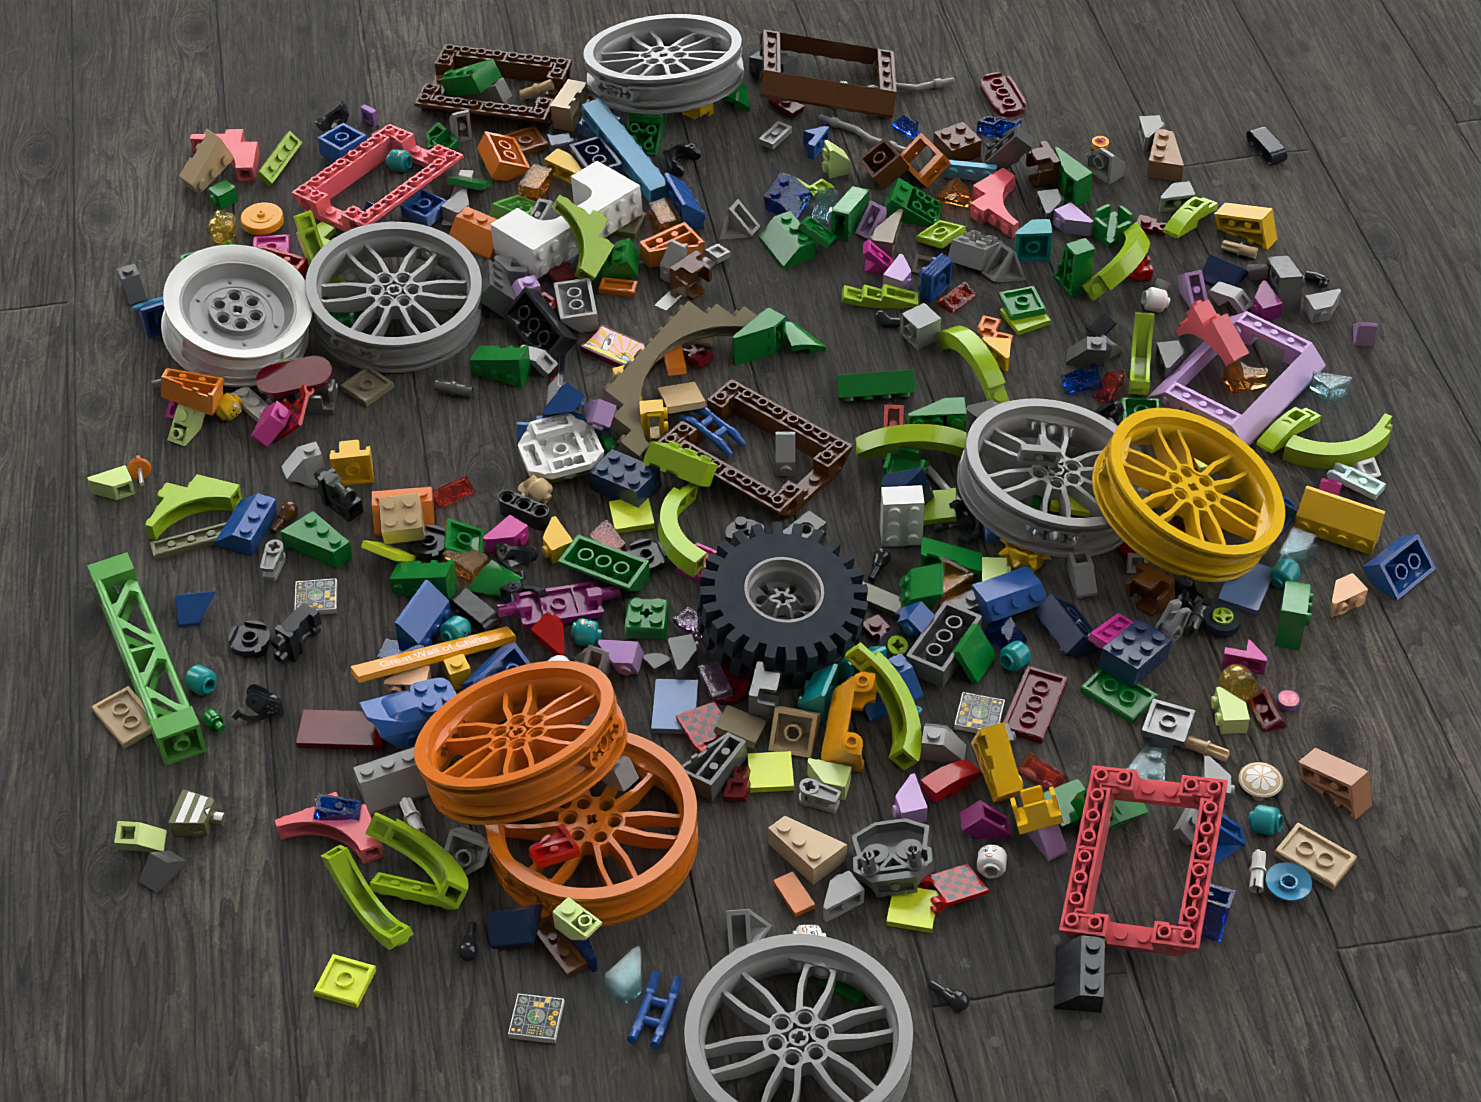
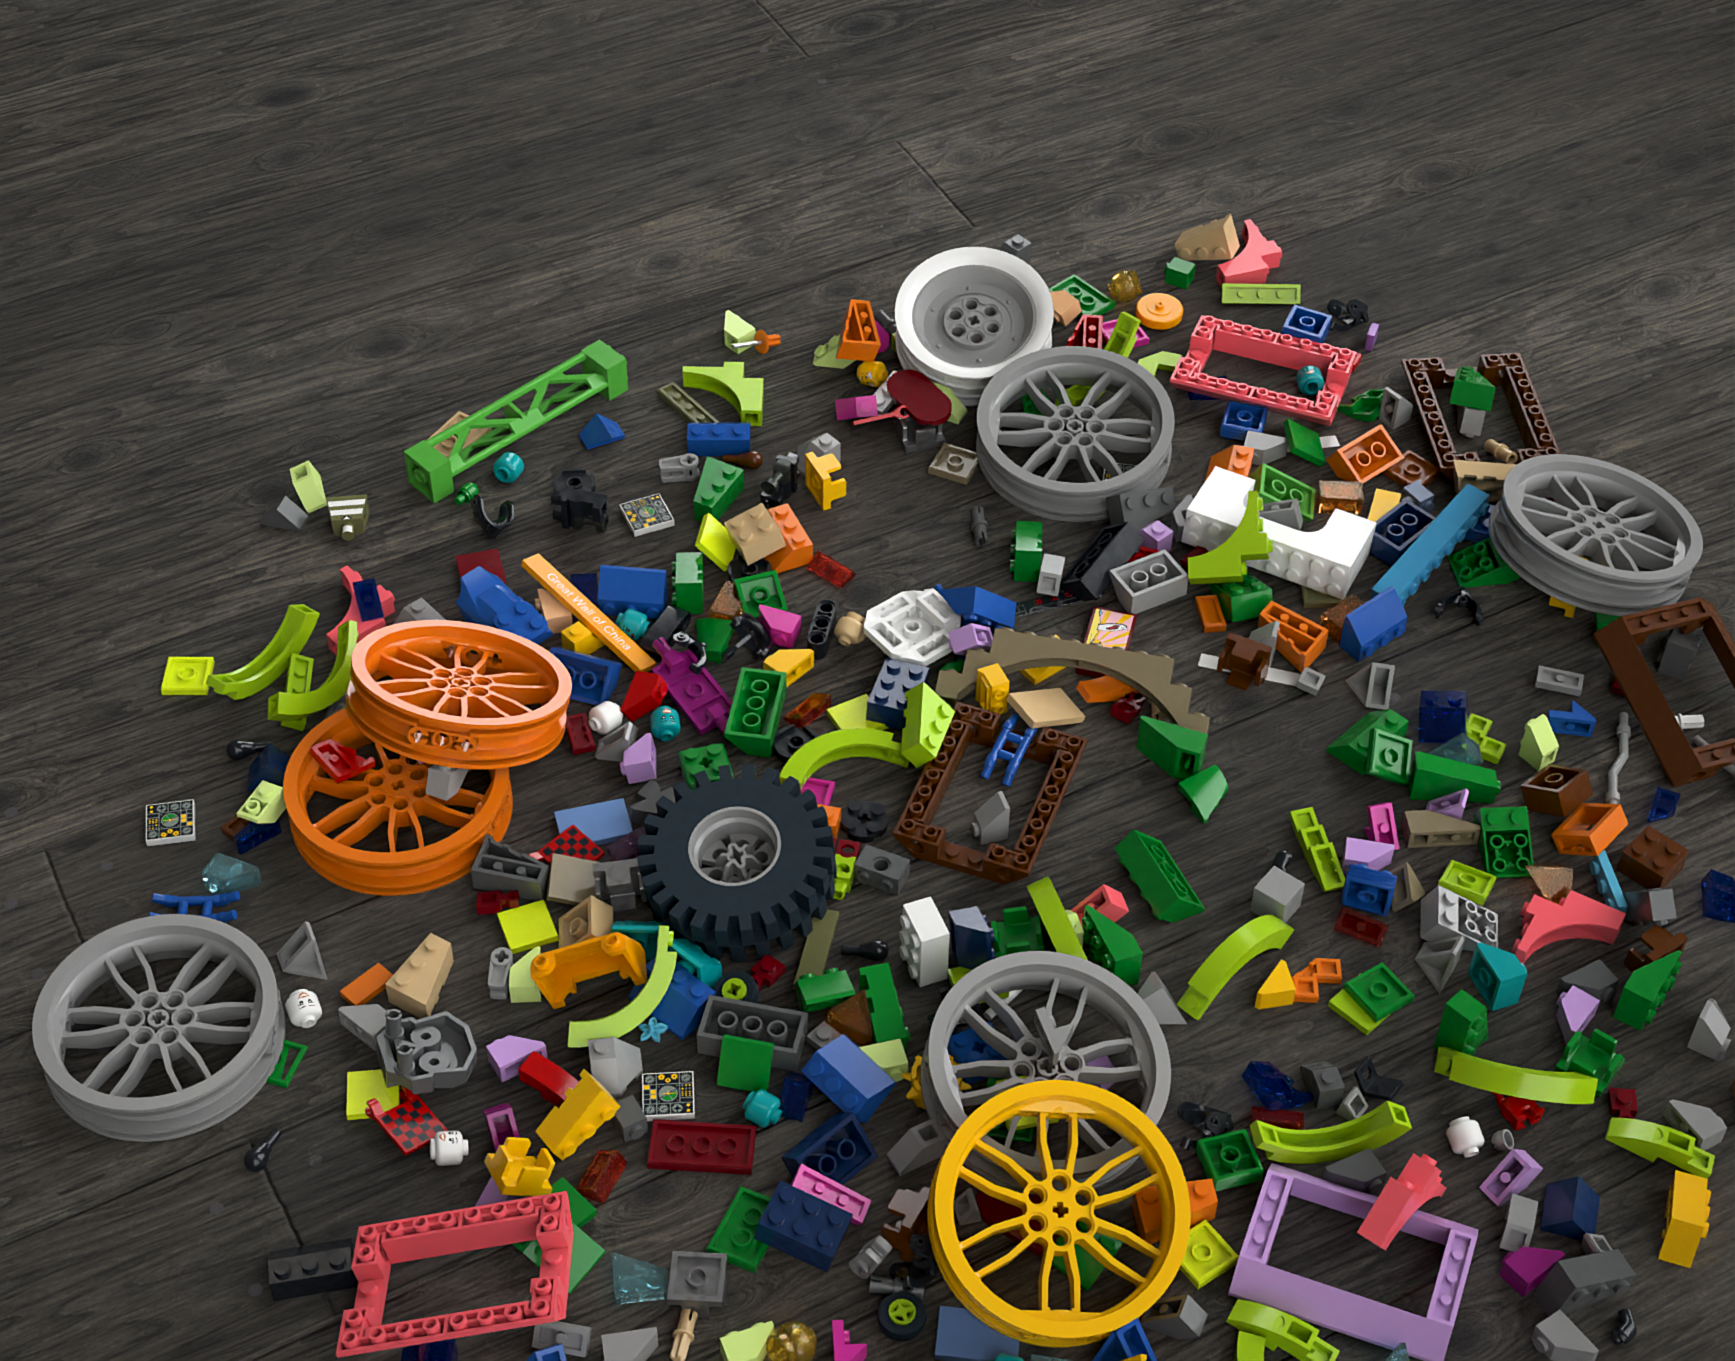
camera: 70 degrees right, 0 degrees up
blue arch [895,601,935,637] -> none
tan axle [1221,240,1258,259] -> none
clear orange arch [1222,362,1269,394] -> none

